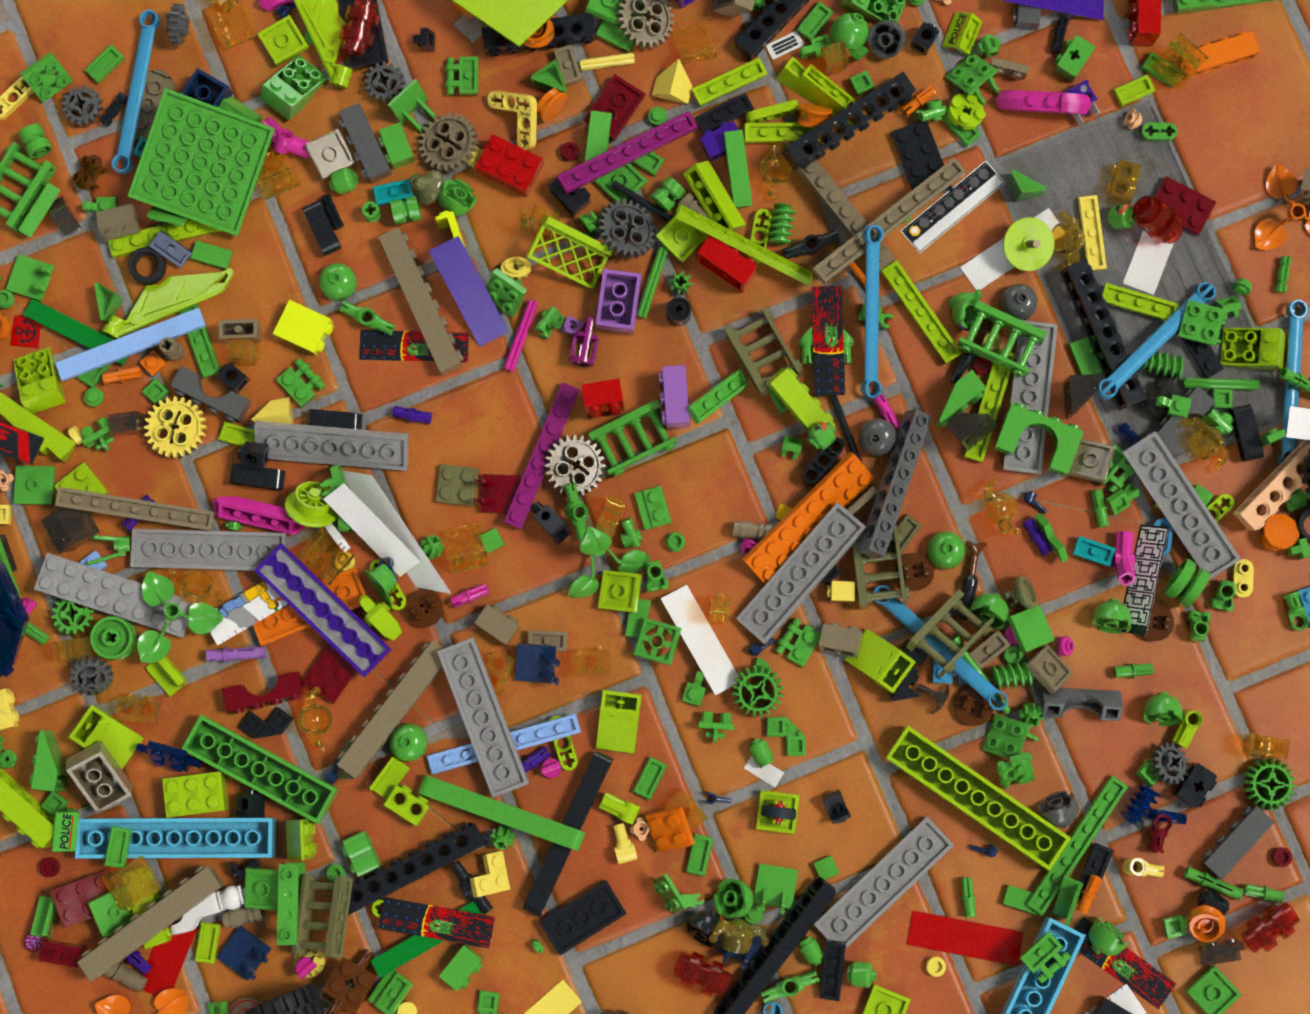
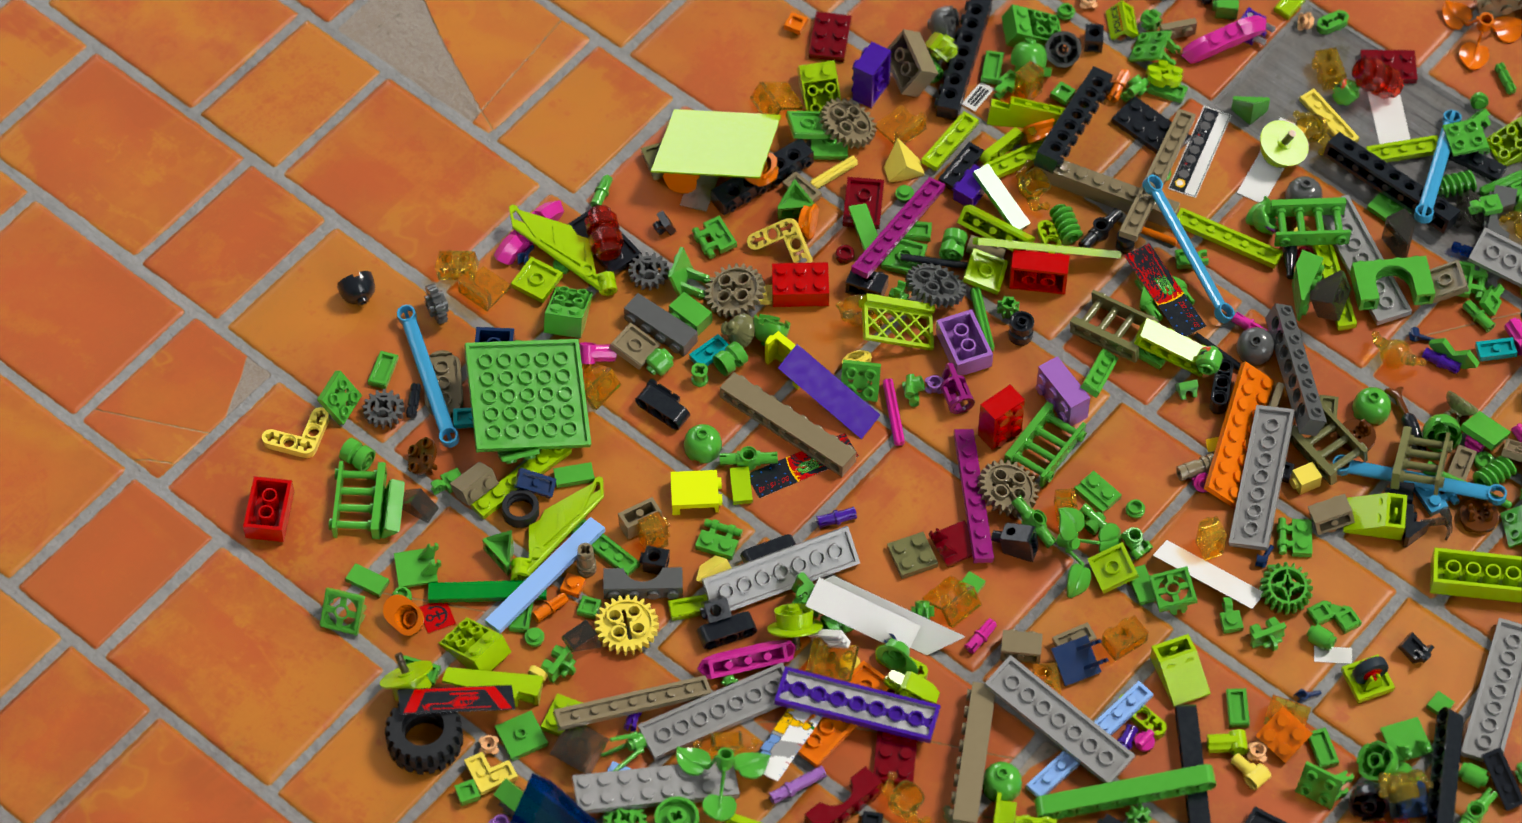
camera: 30 degrees left, 25 degrees down
reddish brown plate [405,589,444,628] -> none
none -> lime tile [730,466,753,505]

